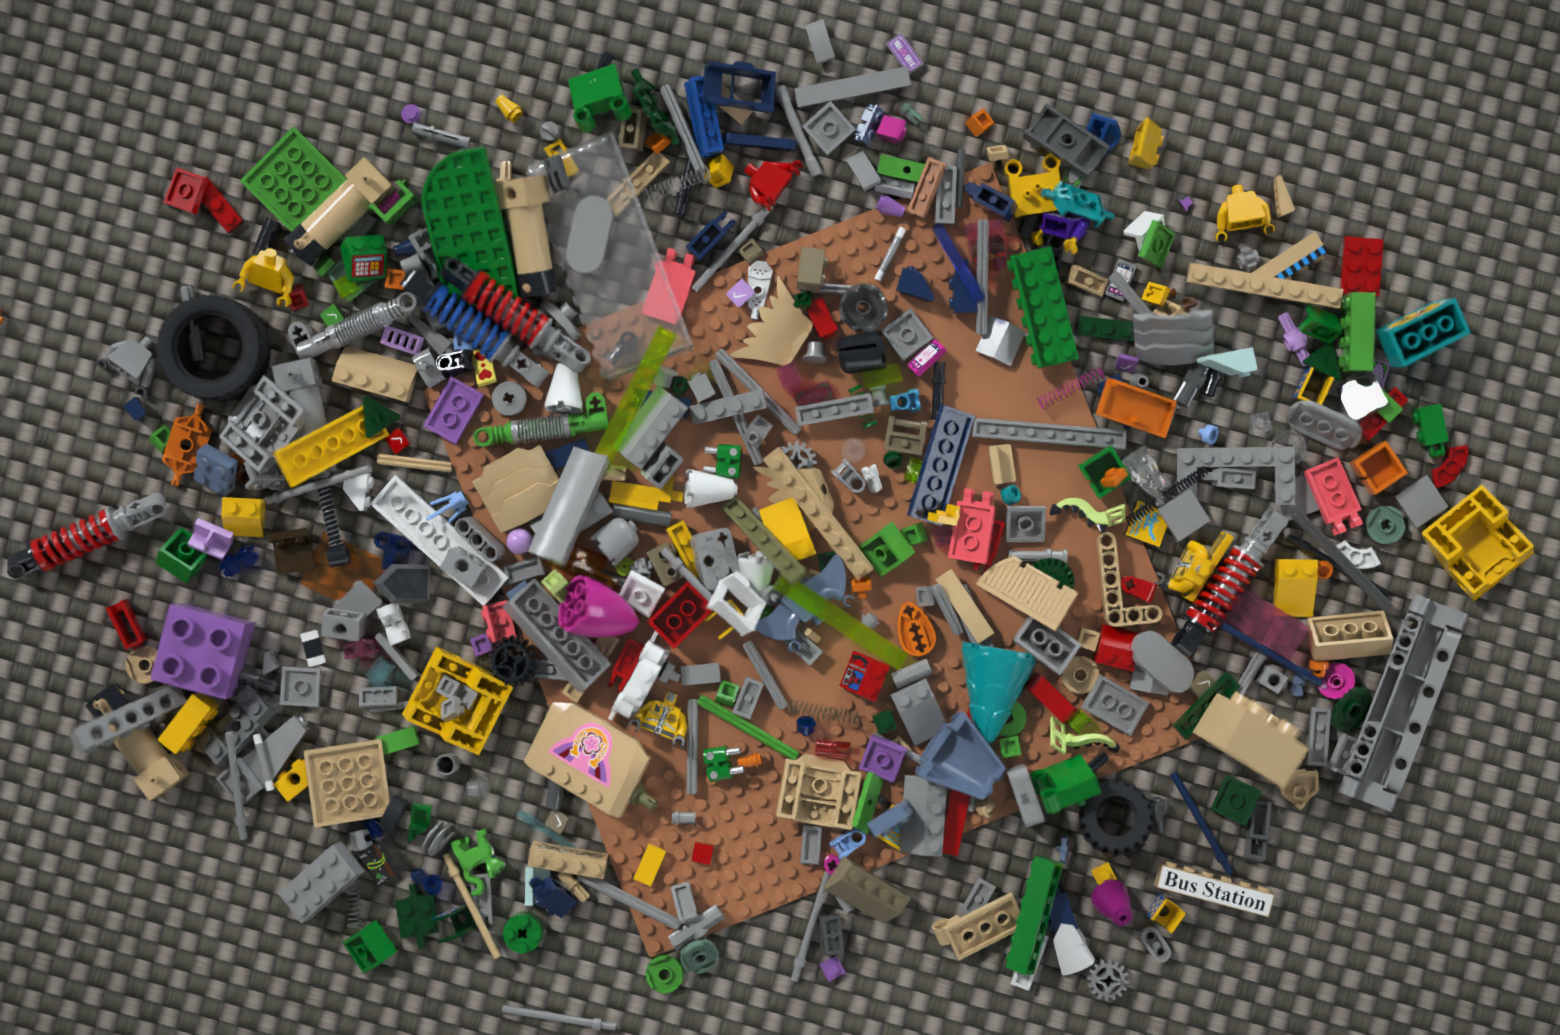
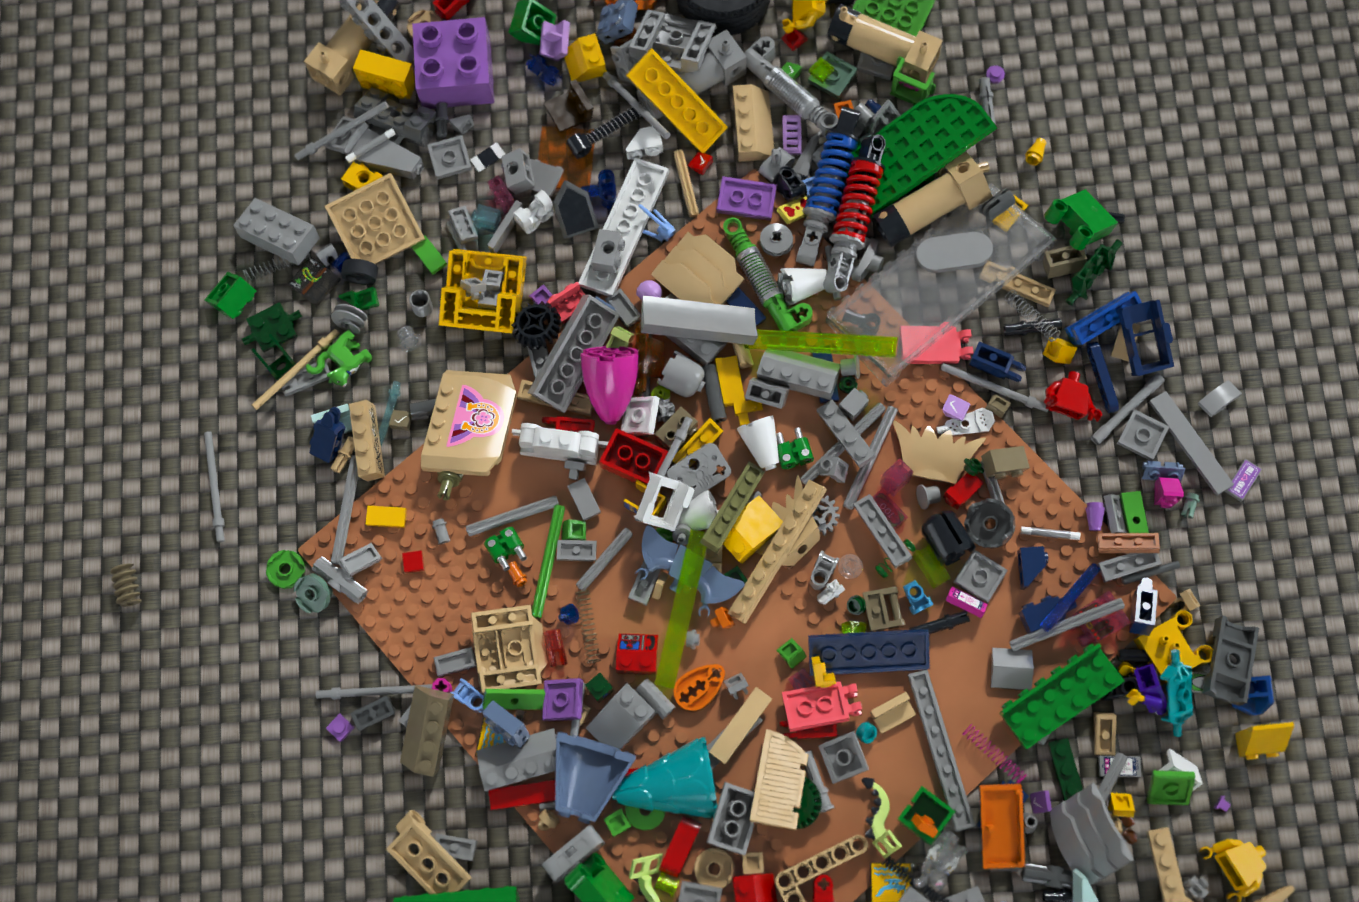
camera: 75 degrees right, 15 degrees down
bright green tile [313,254,335,276] -> none
green slope [340,235,387,282] -> none
dark green piece [363,396,400,438] -> none
clear blue plate [411,868,443,895] -> none
light grey beam [455,516,506,562] -> none
green brick [503,911,544,954] -> none
light grey tile [540,122,559,141] -> none
torso [627,691,687,750] -> none
orange tile [644,132,671,155] -> none
light grey axle [660,84,705,172] -> none
light grey slope [846,151,881,191] -> none
bright green slope [858,521,915,578] -> none
light grey bush [869,385,889,407] -> none
light grey axle [931,584,964,635] -> none
orange slope [965,108,995,137] -> none

